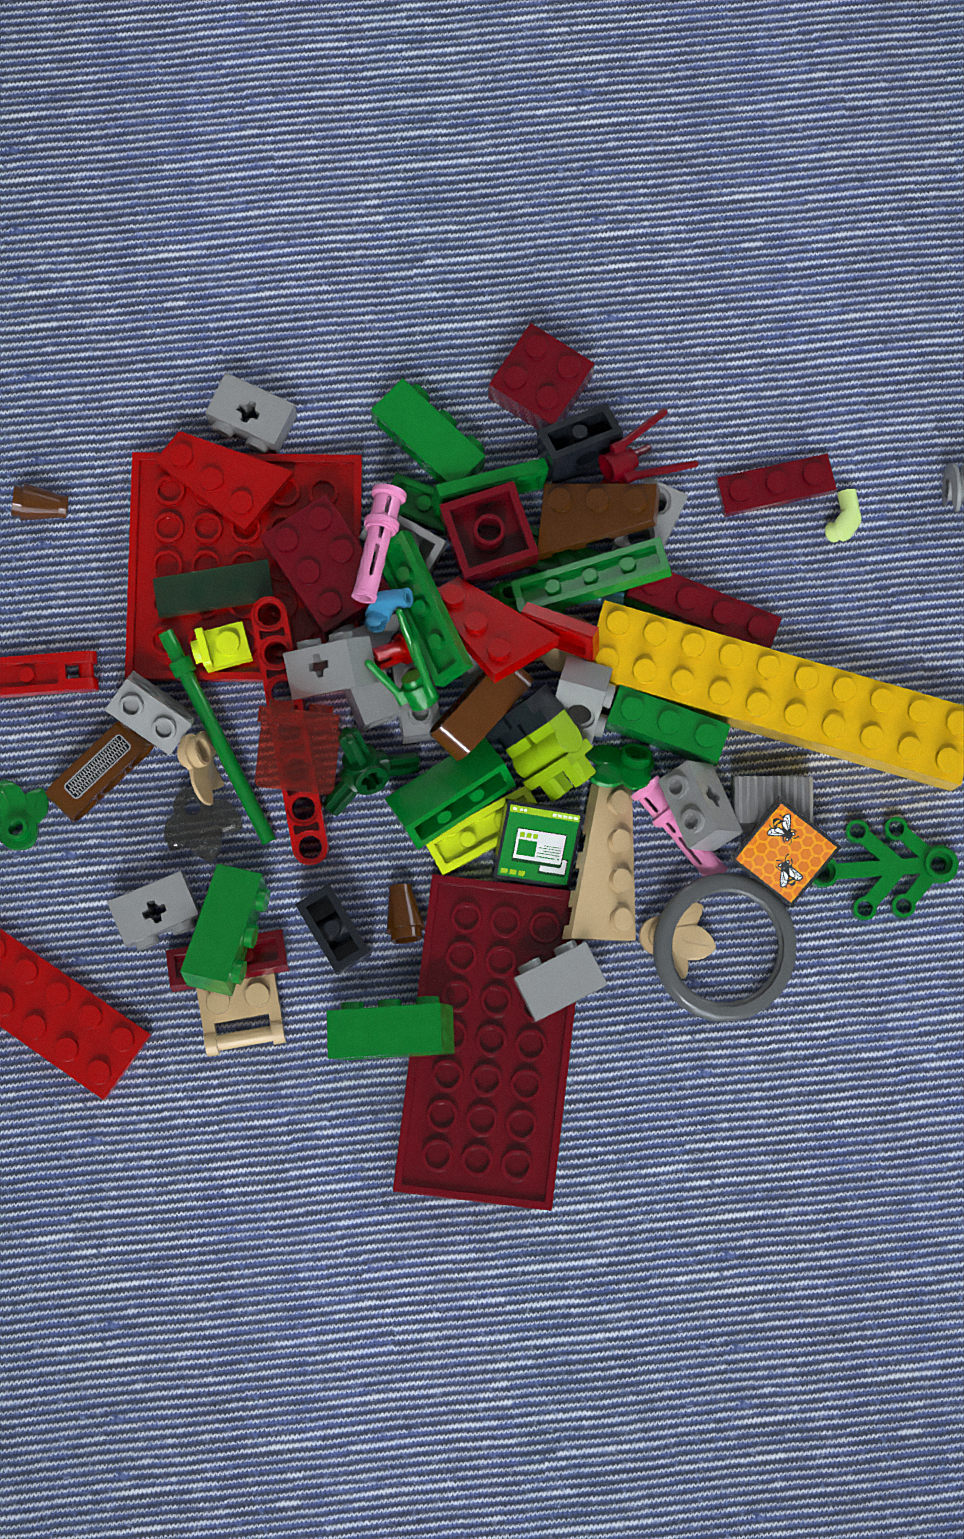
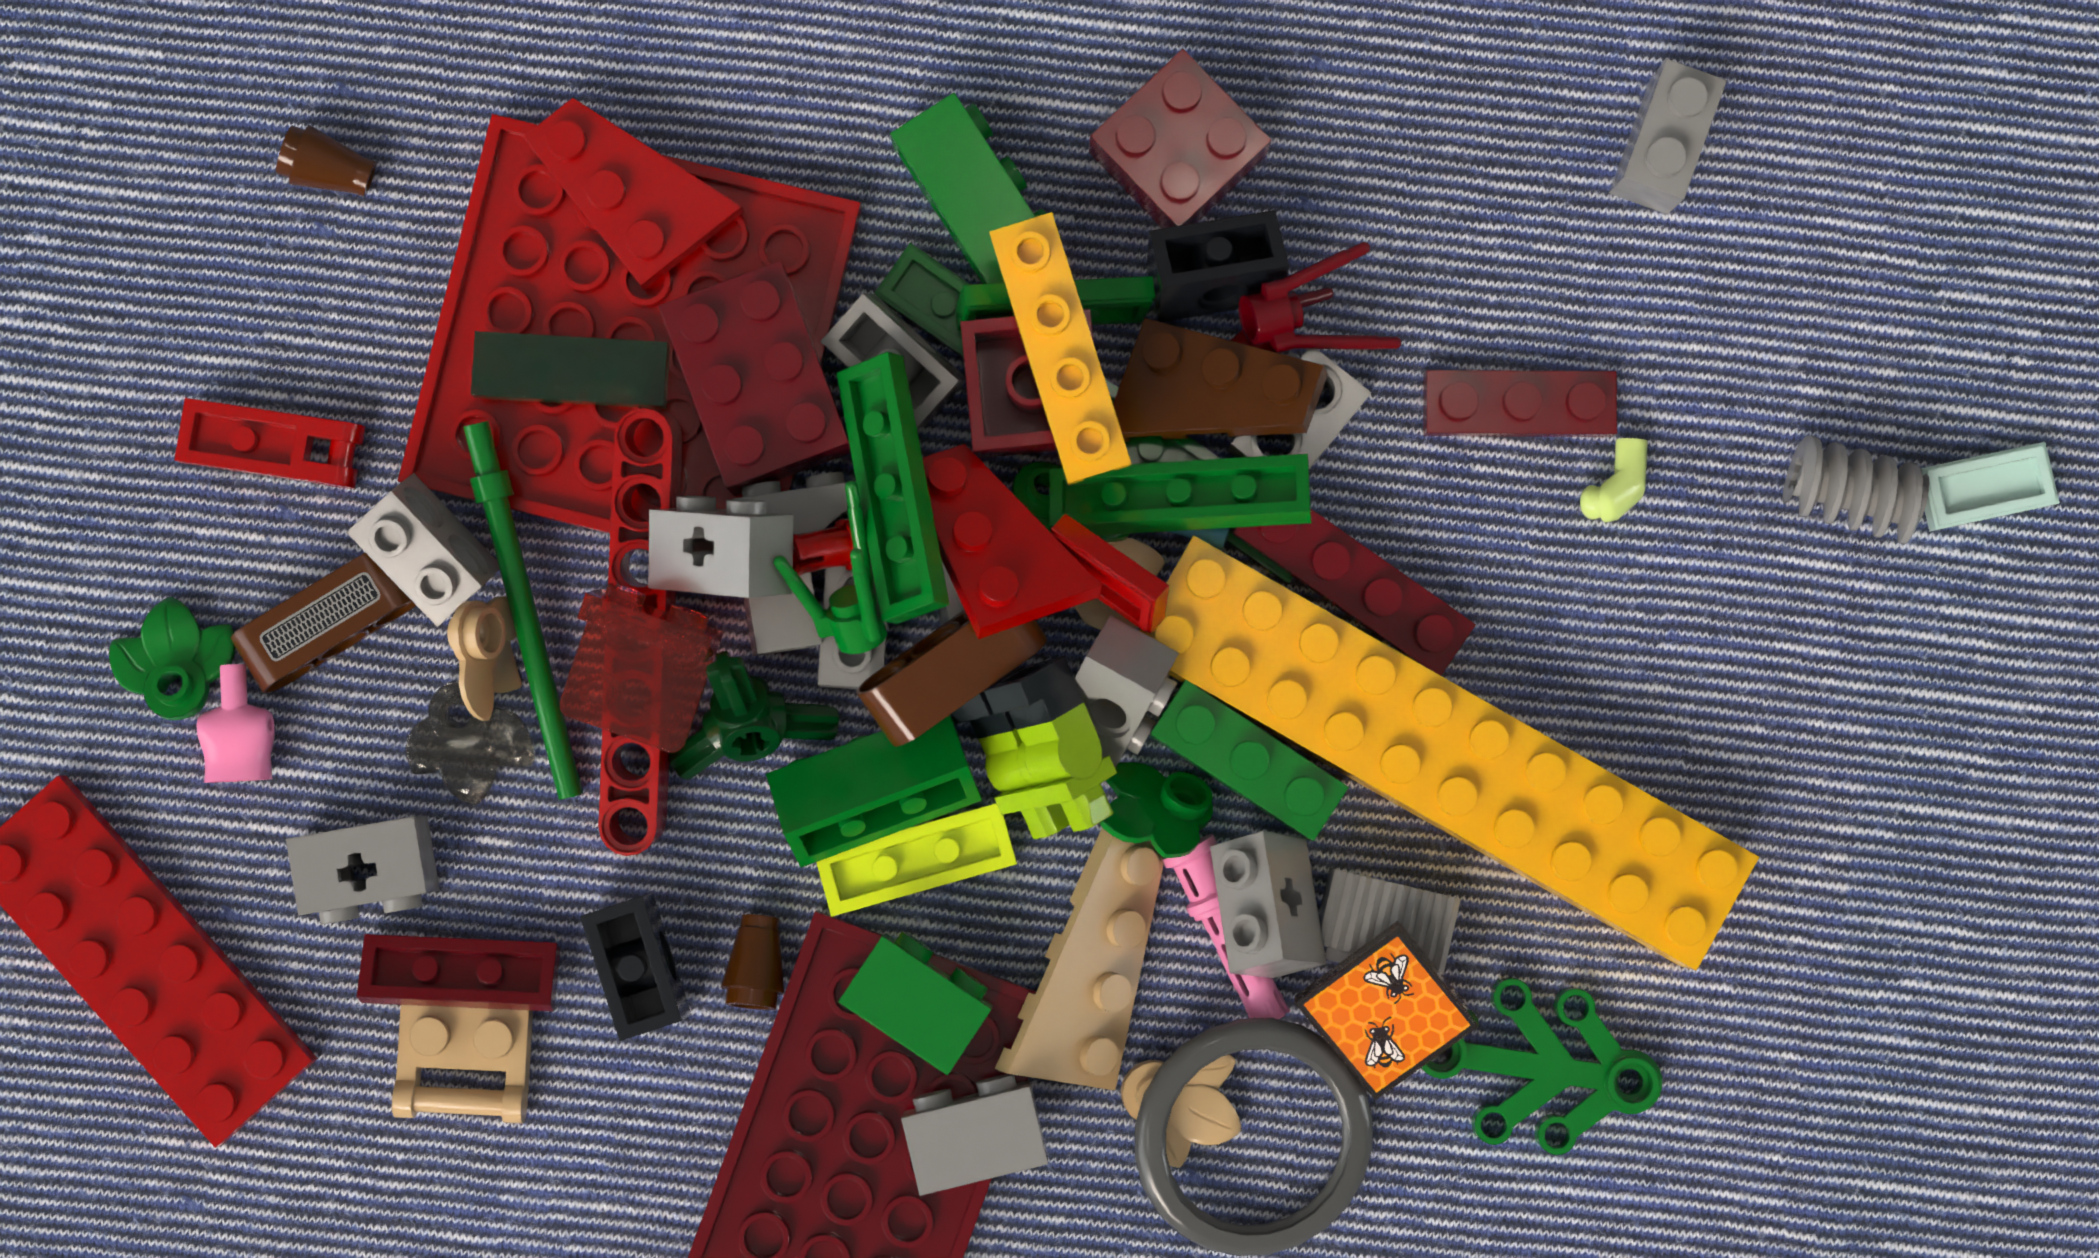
camera: 15 degrees right, 5 degrees up
green brick [180,863,271,996] -> none
neon yellow bracket [190,621,253,673] -> none
light grey brick [205,372,297,454] -> none
green brick [326,996,454,1061] -> none
bright pink pin [351,484,407,604] -> none
dark azure arm [365,588,413,633] -> none
tile [491,798,584,889] -> none
none -> bright pink piece [197,664,275,783]
none -> green brick [838,931,993,1076]
none -> yellow piece [989,212,1132,485]
none -> light grey brick [1609,59,1727,215]

